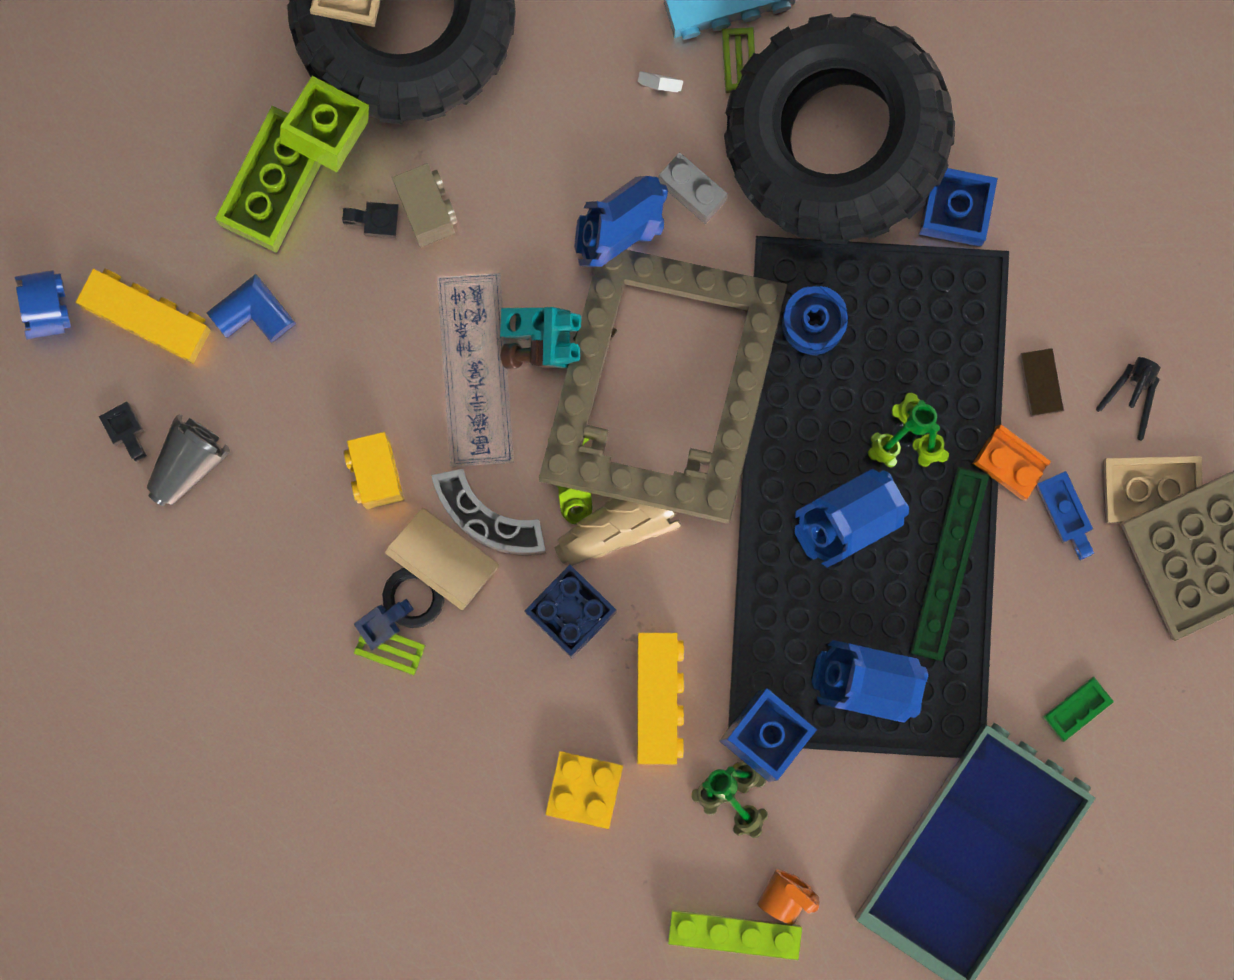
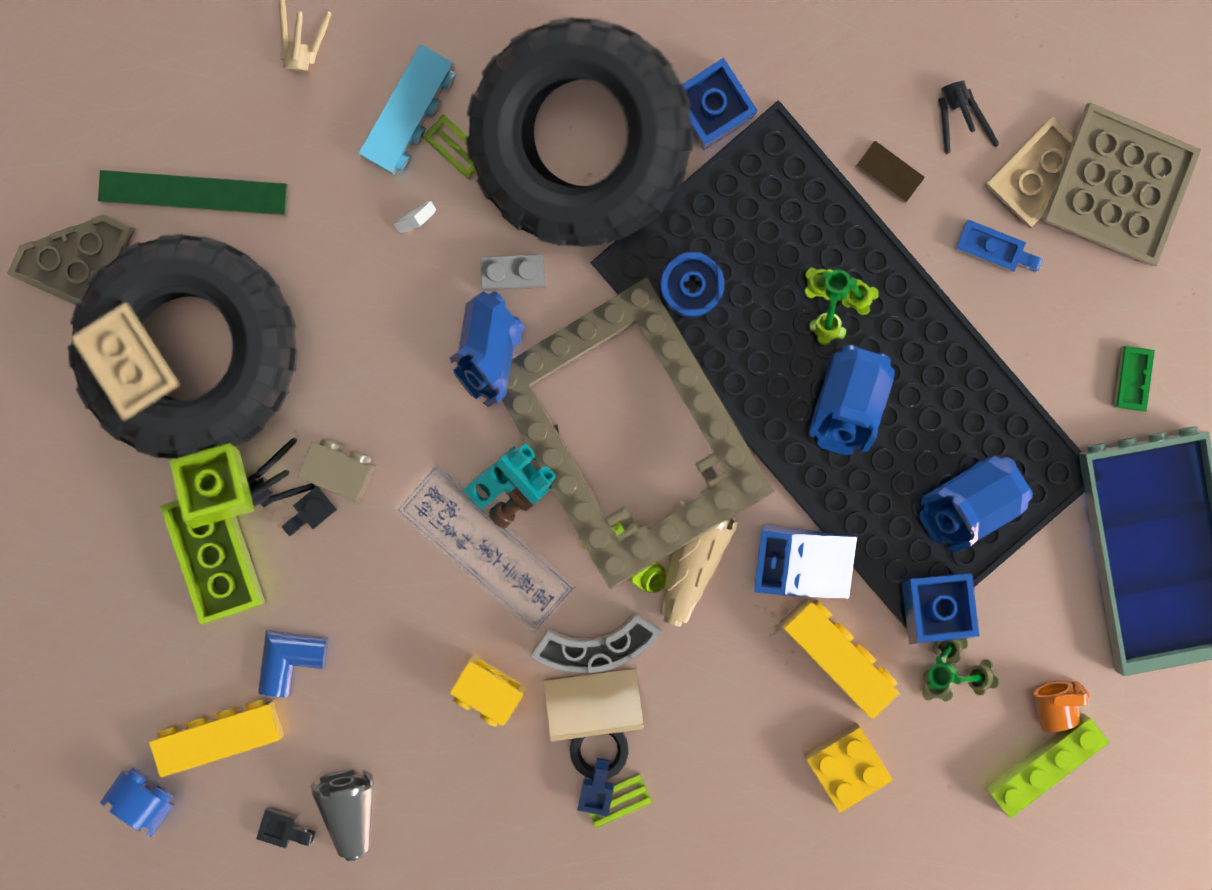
camera: 45 degrees left, 5 degrees up
dark blue brick [524,565,617,659] -> none
dark green tile [910,467,989,661] -> none
orange plate [973,424,1051,500] -> none
none -> black plant [247,438,315,507]
none -> slope [754,524,857,598]

